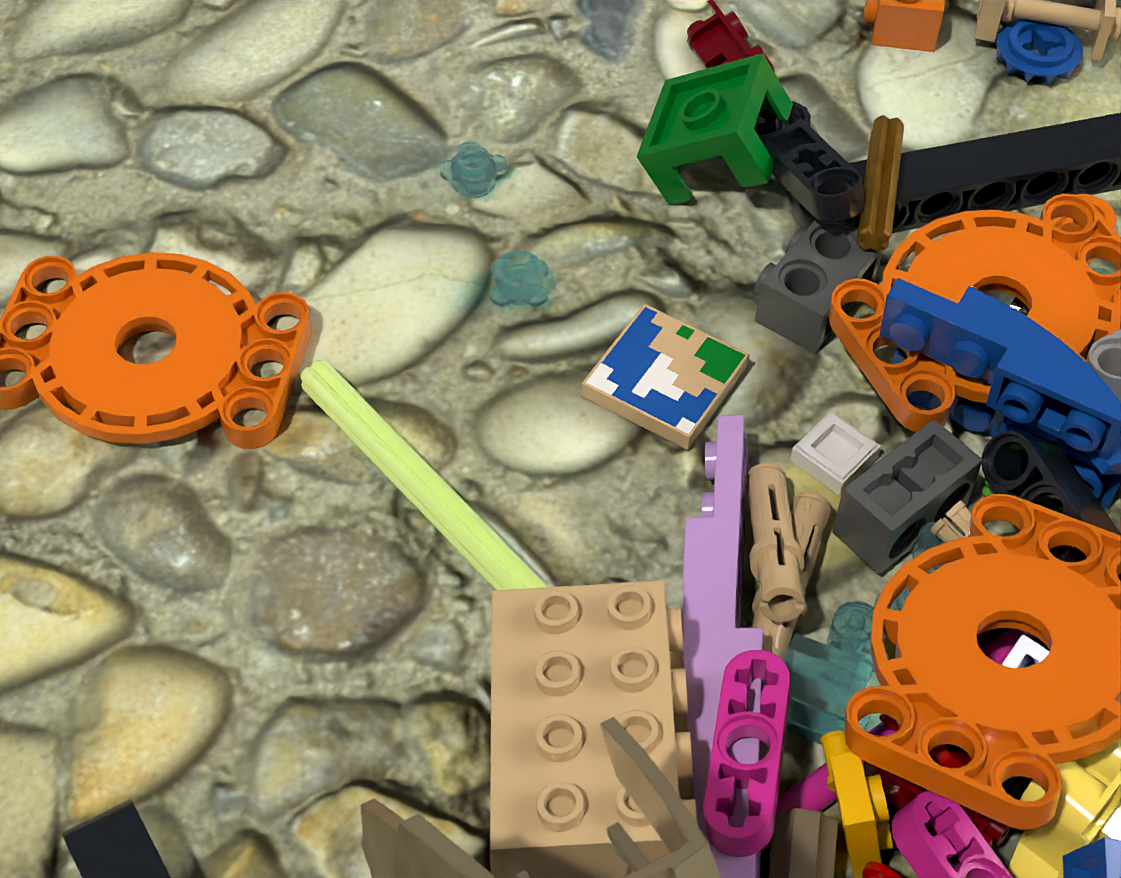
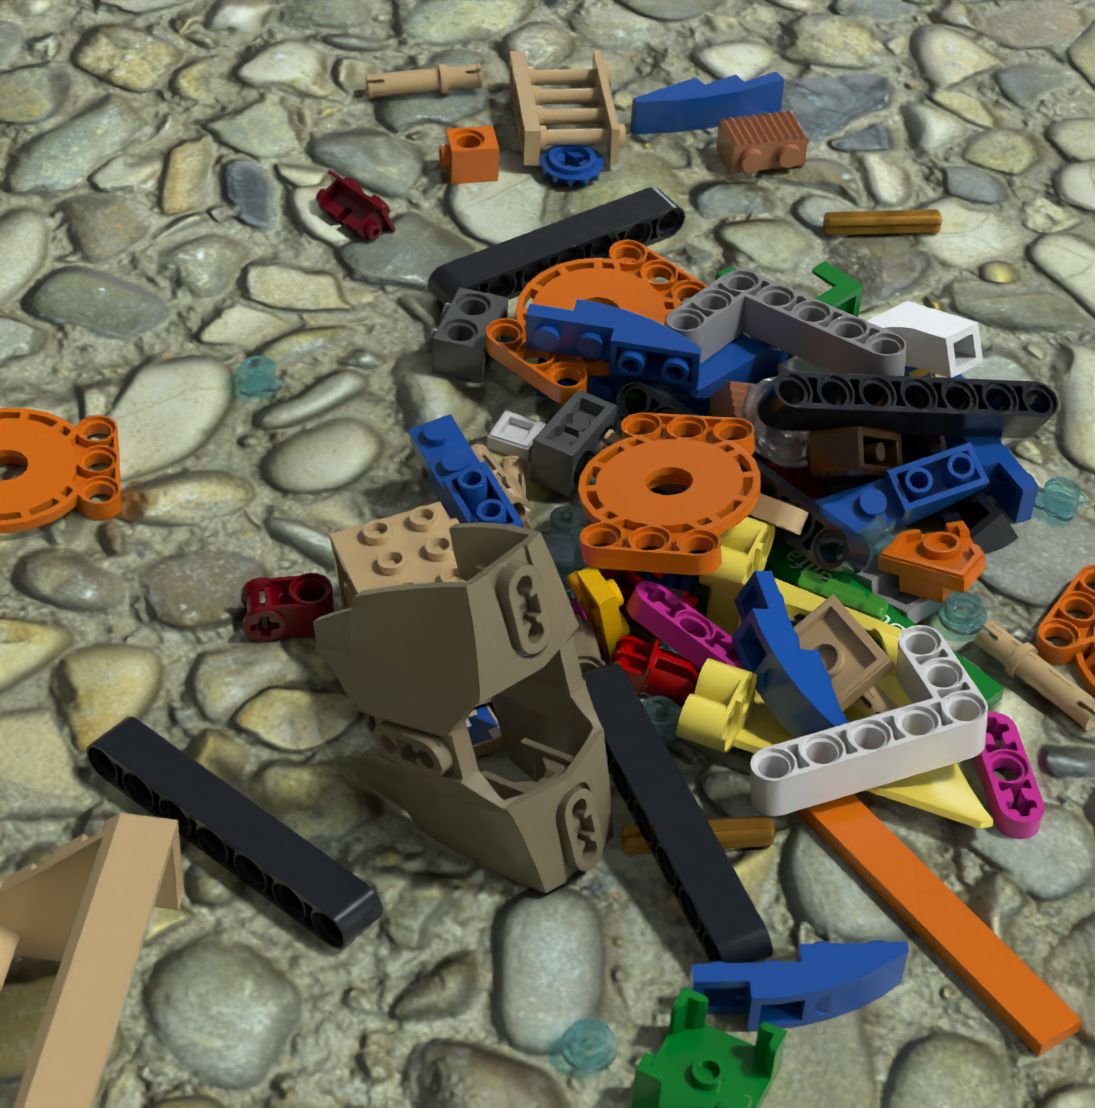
camera: 20 degrees left, 10 degrees down
yellowish green axle [300,360,548,590] -> none
clear light blue plate [439,141,507,198] -> none
tile [581,303,750,450] -> none
green panel [636,53,793,205] -> none
black beam [754,101,865,222] -> none
pearl gold axle [857,115,904,252] -> none
none -> dark red piece [241,573,335,642]
none -> blue slope [408,414,524,528]

